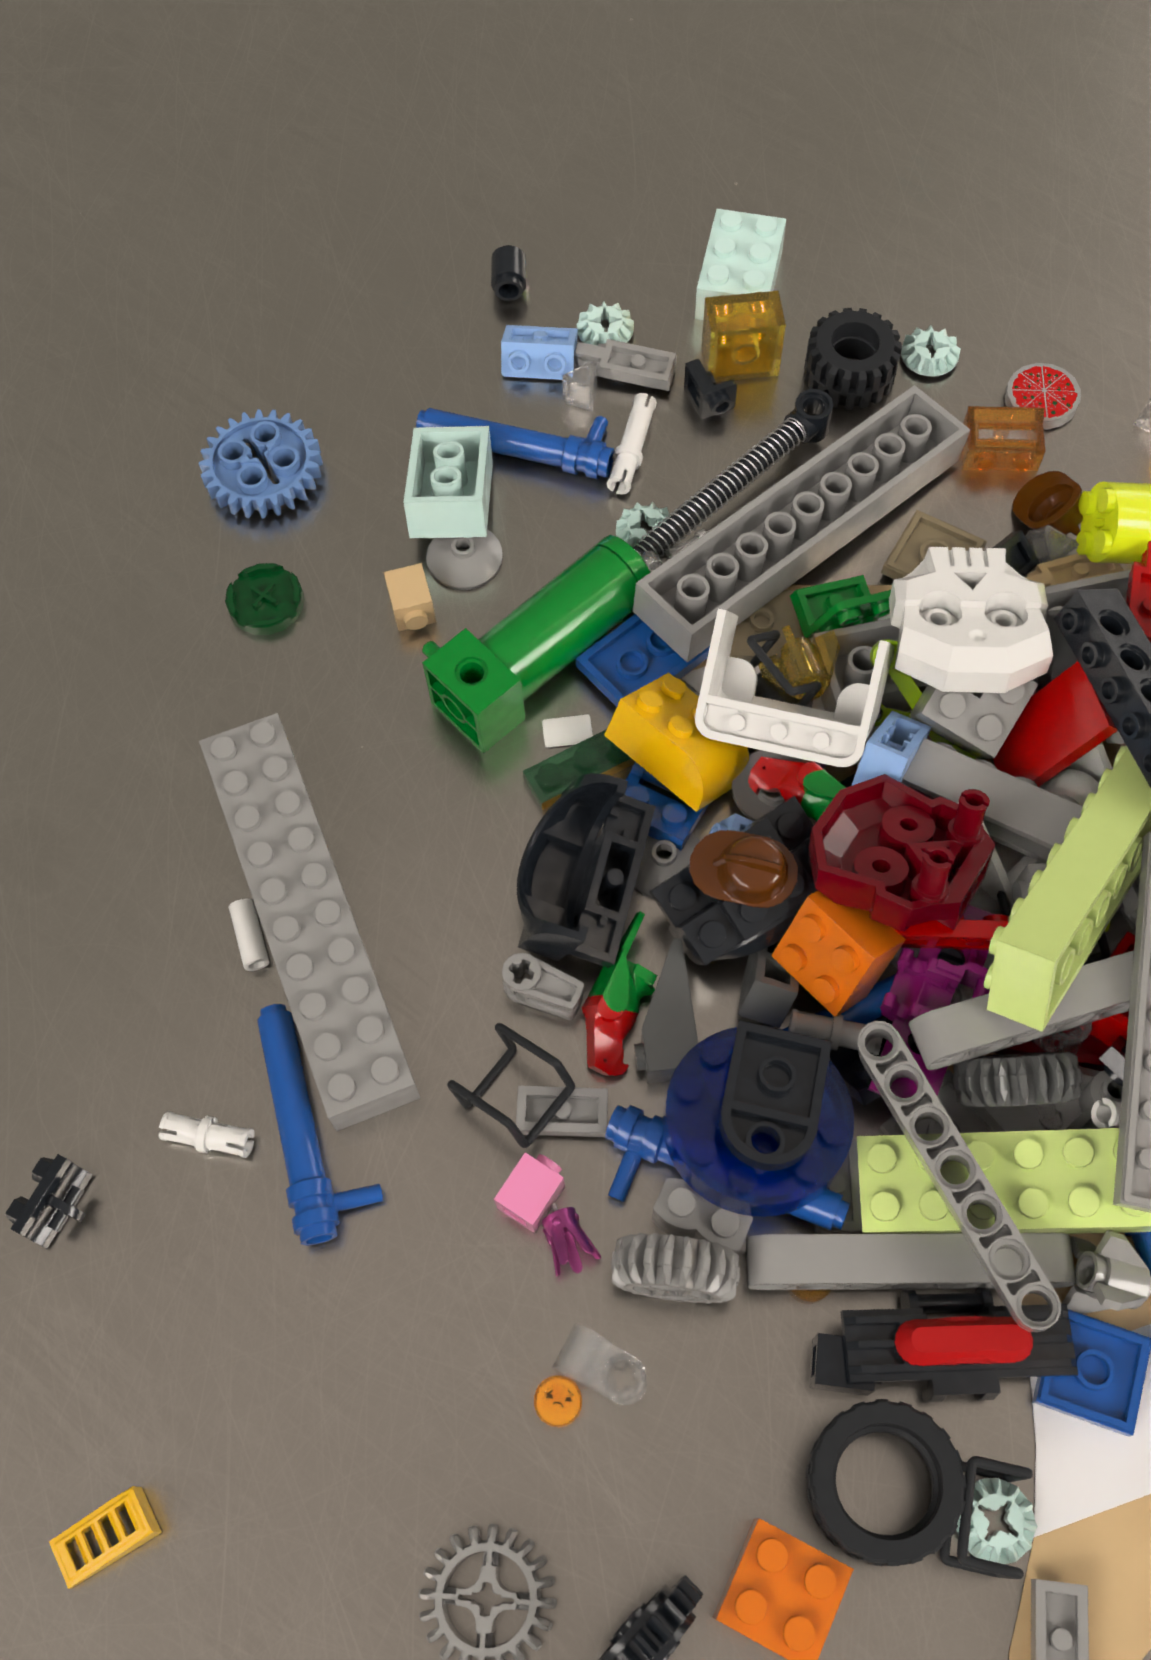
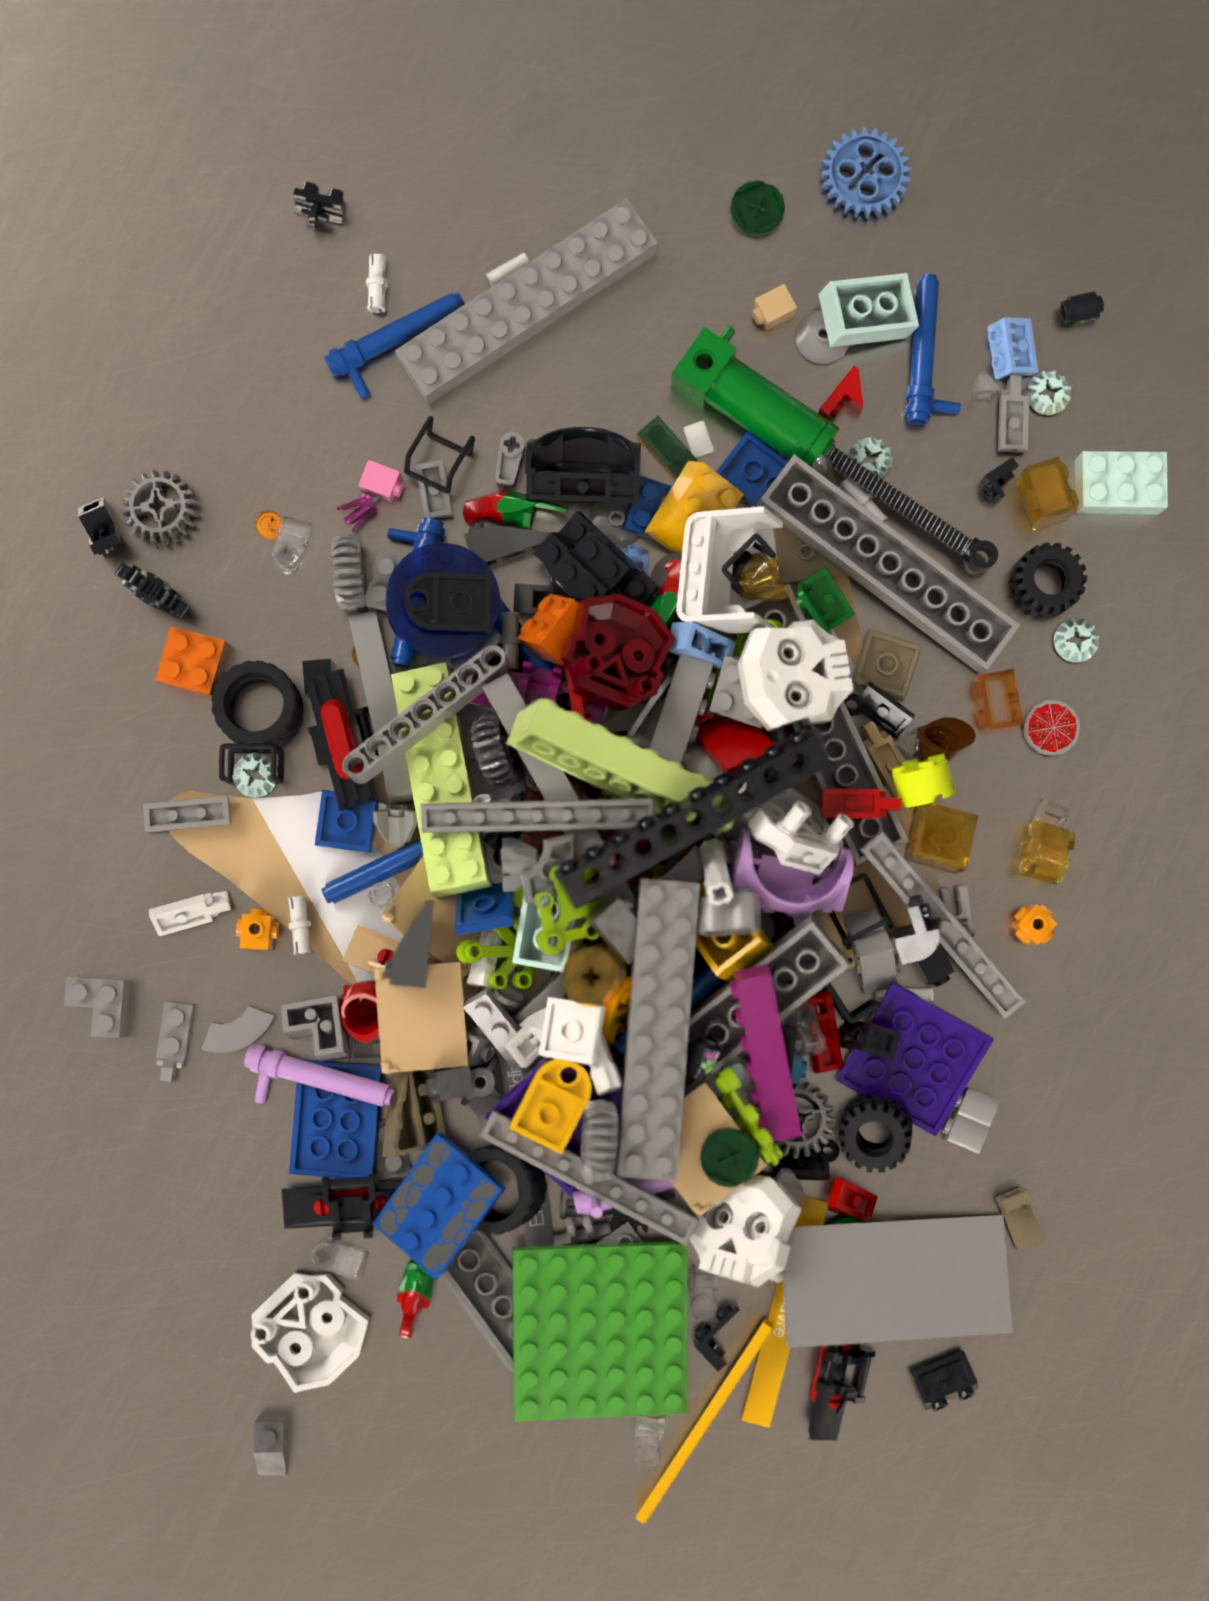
camera: 75 degrees right, 20 degrees up
yellow slope [49,1486,162,1589] -> none
white pin [607,393,657,494] -> none
reddish brown piece [690,830,798,908] -> none
none -> red slope [818,366,864,420]

